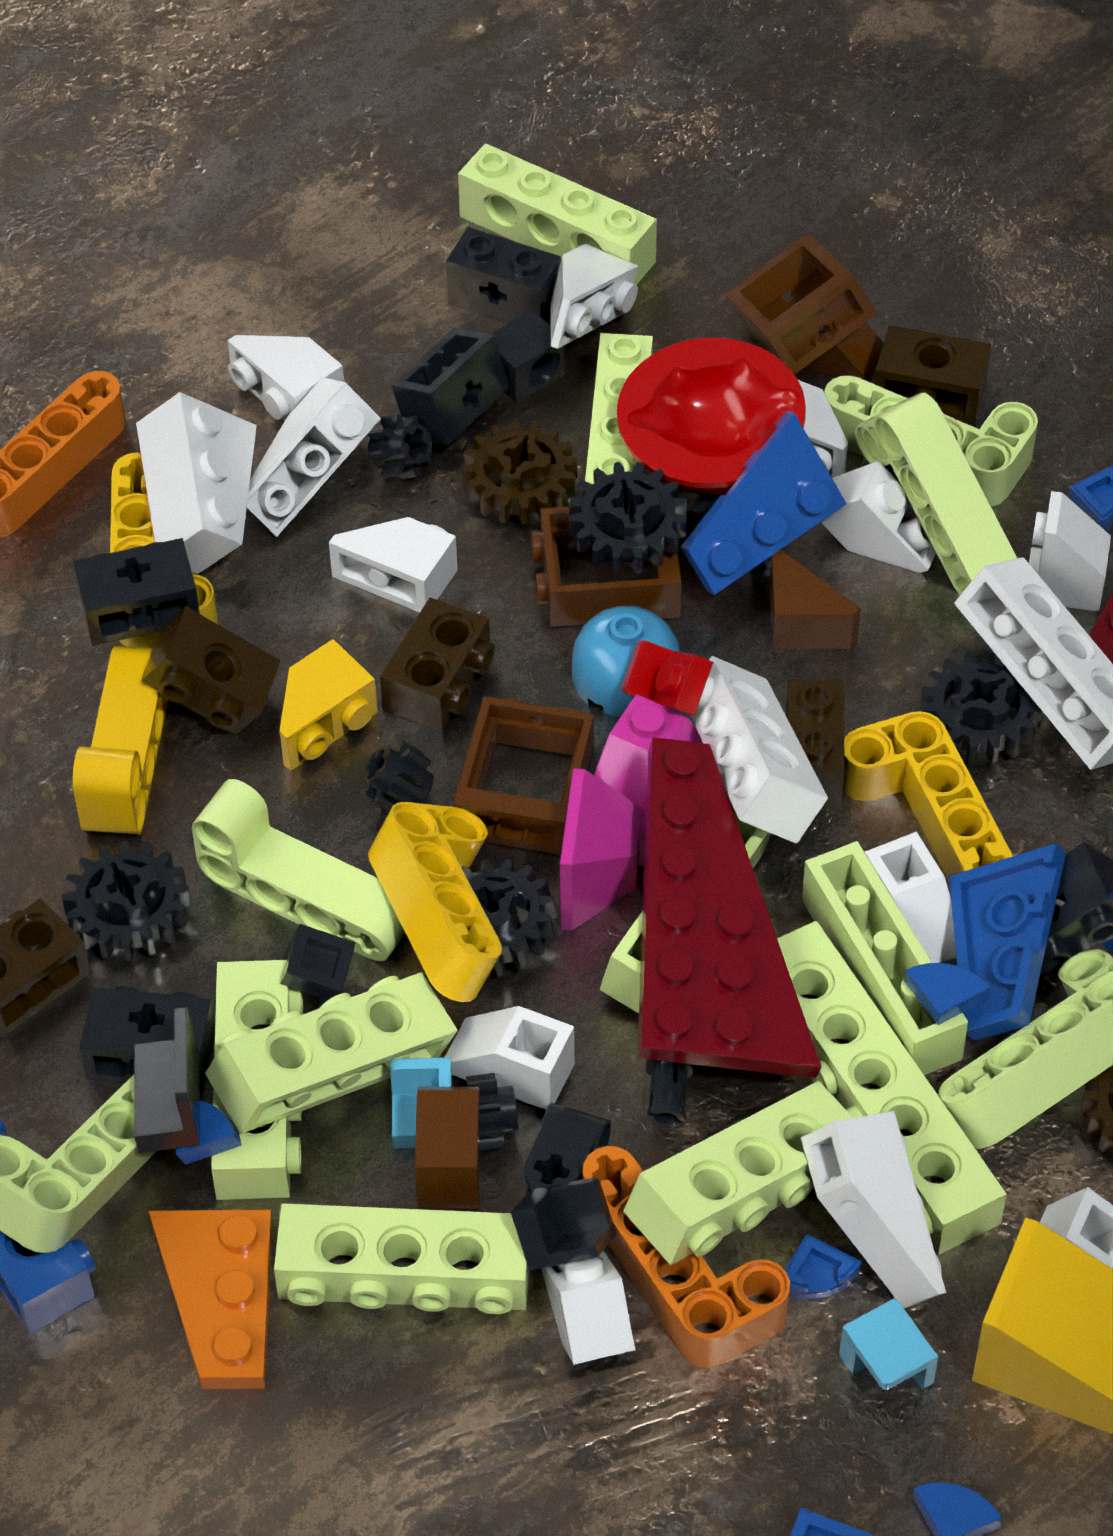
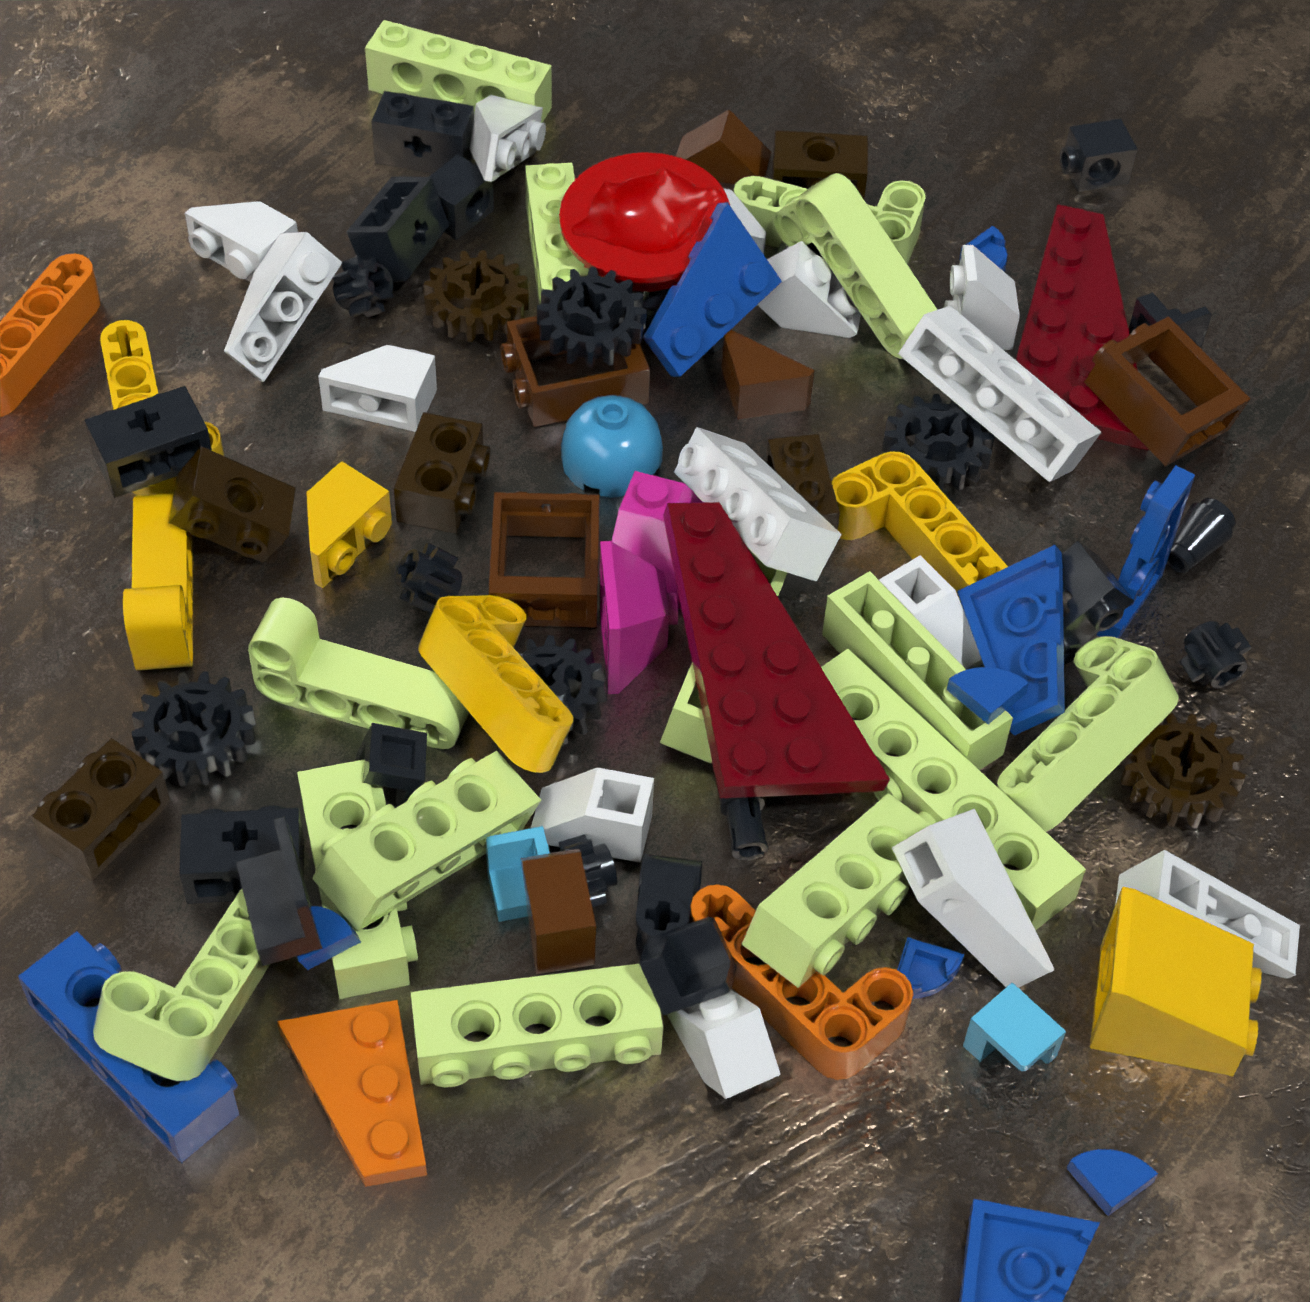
camera: 15 degrees left, 0 degrees up
white wedge [136,392,257,574] -> none
red bracket [621,640,713,716] -> none
reddish brown window [725,234,877,375] -> none

